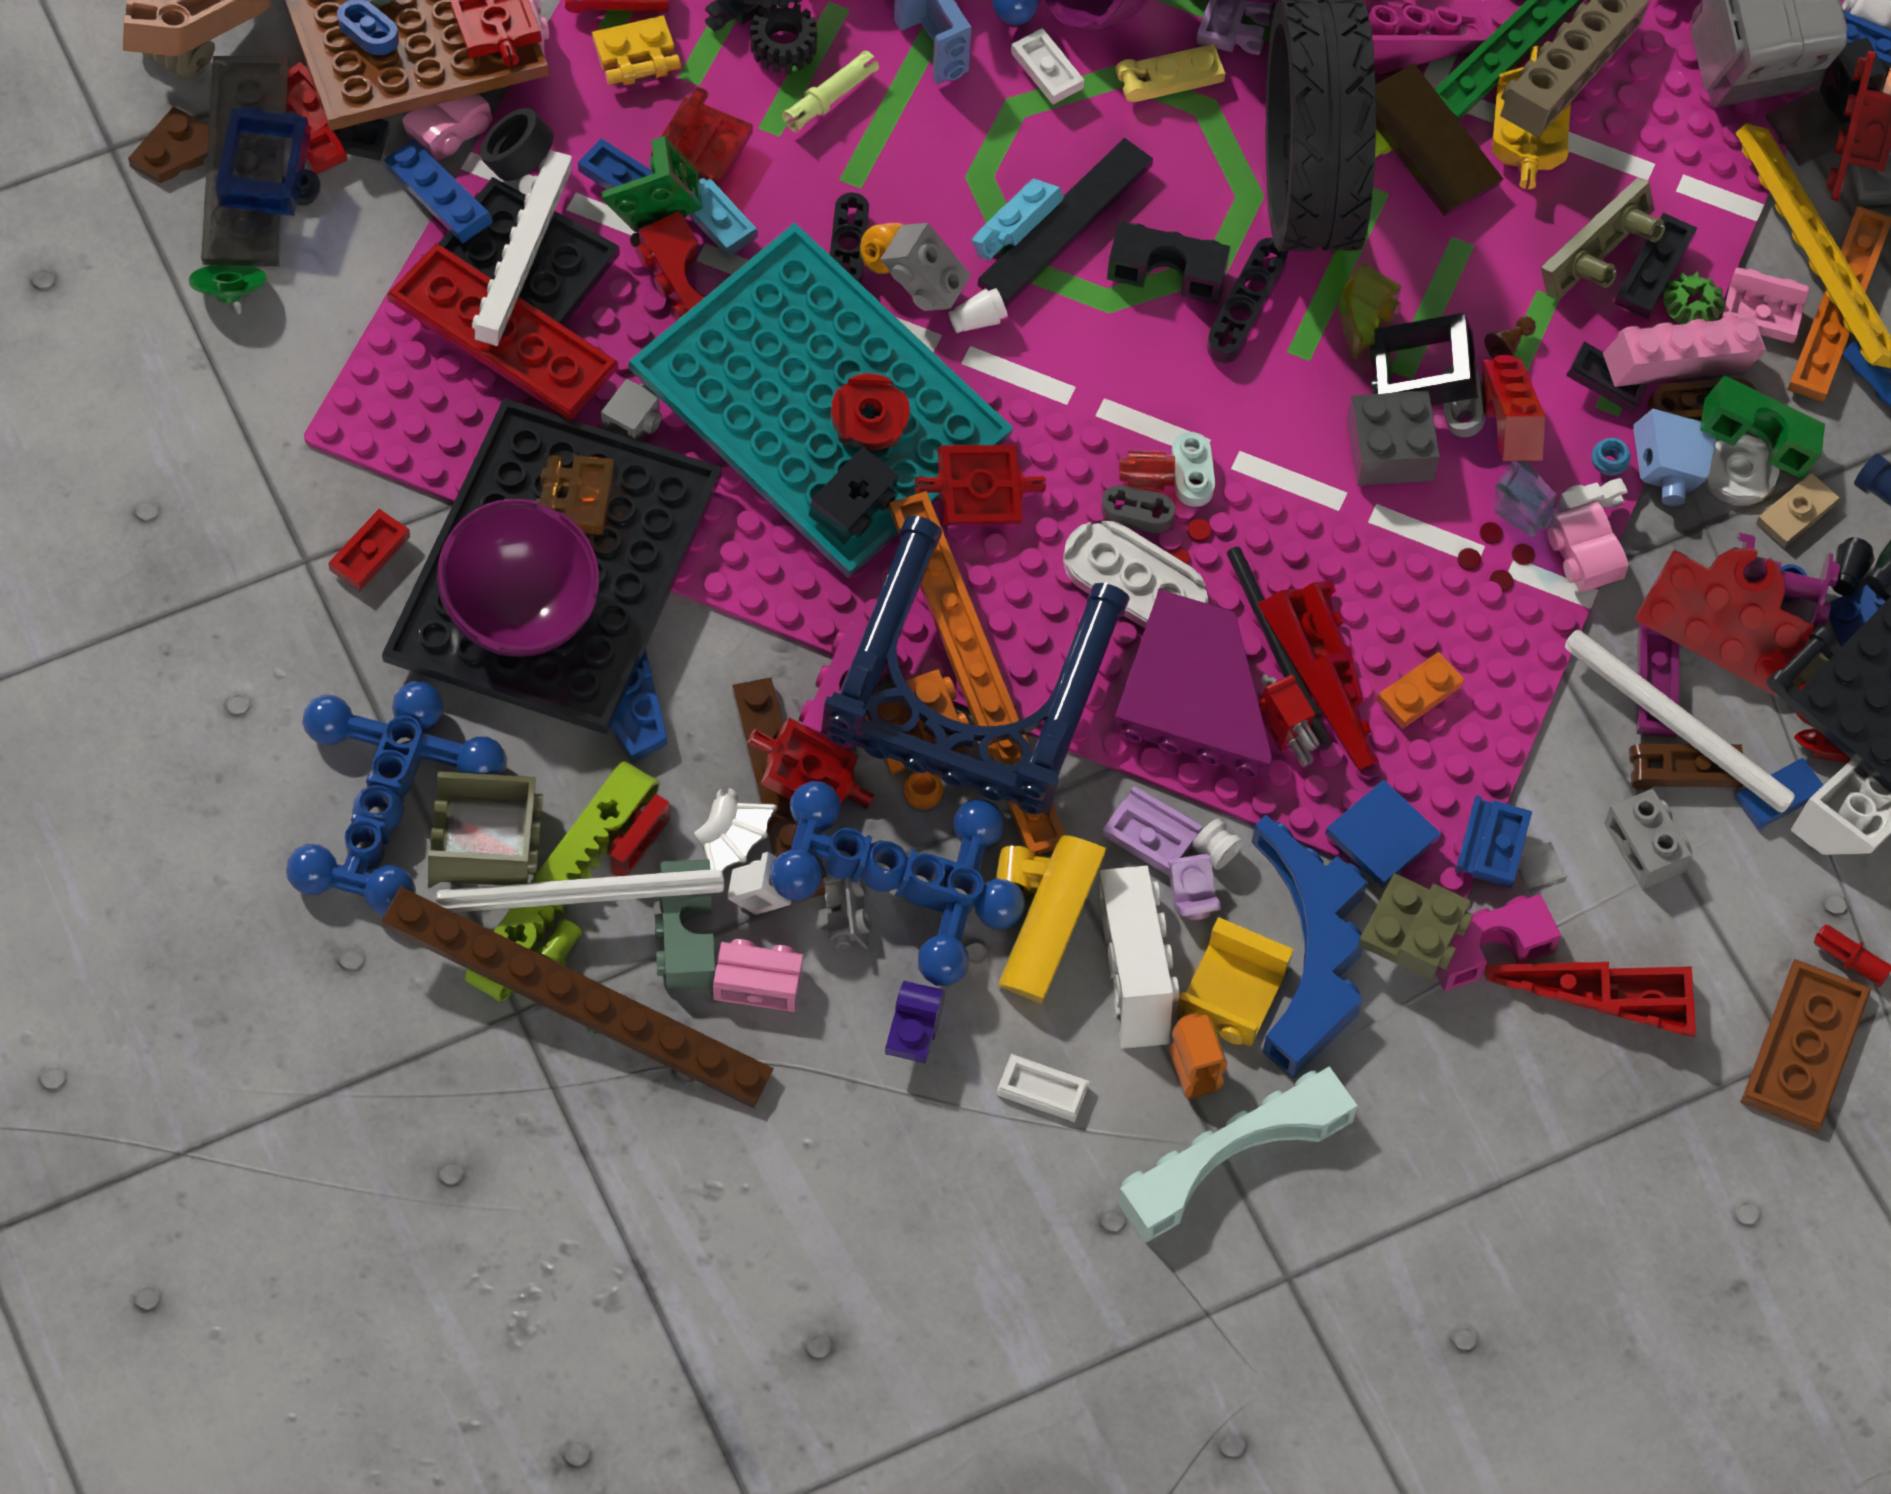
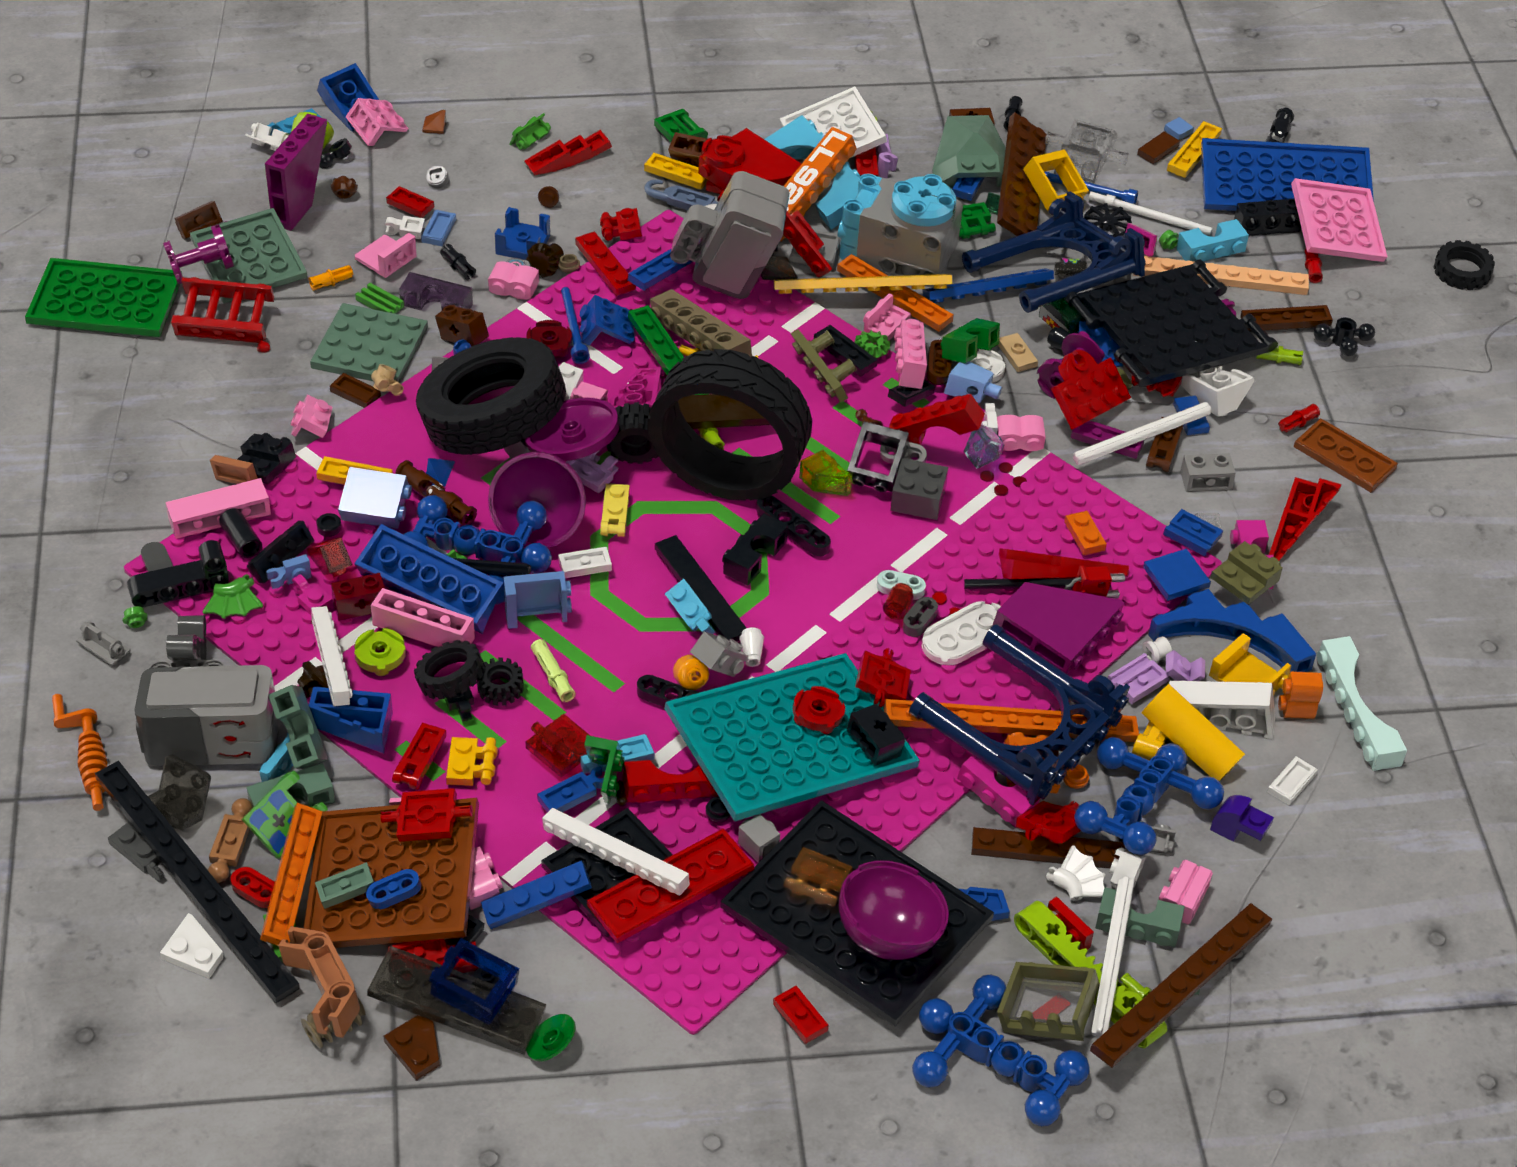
camera: 70 degrees left, 15 degrees down
black tyre [480,108,554,181] -> none

